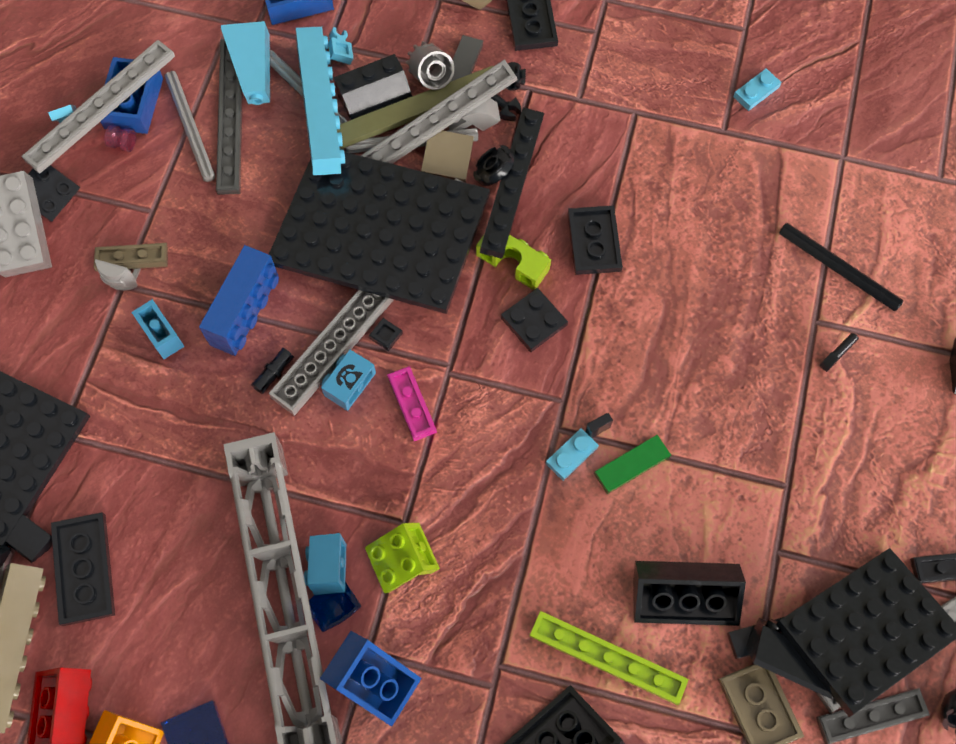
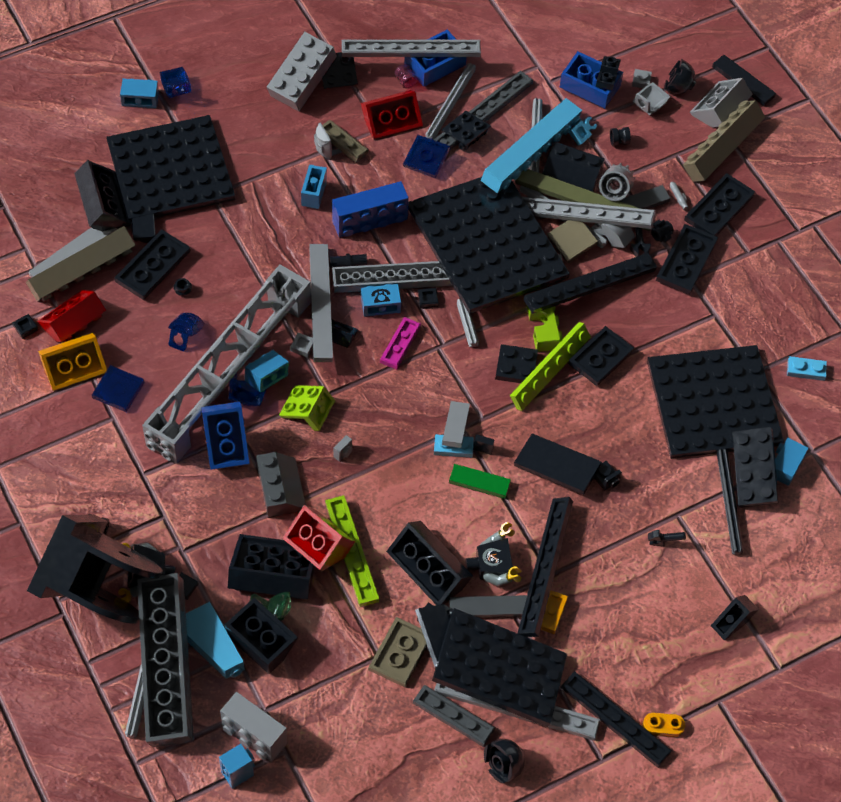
camera: 45 degrees right, 10 degrees down
medium azure plate [48,105,77,124] -> none
medium azure slope [221,21,270,105] -> none
black tile [473,145,515,186] -> none
none -> clear blue piece [168,312,205,351]
none -> black plate [174,278,192,296]
none -> dark grey slope [256,452,306,518]
none -> red slope [282,505,355,571]
none -> light grey plate [290,333,313,357]
none -> light grey tile [309,244,333,362]
none -> black slope [331,319,358,348]
none -> light grey plate [333,435,352,462]
none -> red slope [361,90,423,139]
none -> clear blue tile [403,135,450,178]
none -> black hinge [441,111,491,150]
none -> light grey tile [442,401,470,448]
none -> dark grey tile [449,595,527,618]
none -> light grey axle [457,298,479,347]
none -> torso [466,522,522,586]
none -> lime plate [510,322,591,411]
none -> black tile [514,433,601,495]
none -> black plate [518,497,573,637]
none -> light orange plate [541,591,568,634]
none -> black bracket [594,461,622,491]
none -> black wheel [610,127,631,146]
none -> black plate [647,345,784,459]
none -> black plate [656,224,718,295]
none -> light grey piece [670,182,689,211]
none -> black plate [733,427,779,508]
none -> dark azure brick [775,437,808,486]

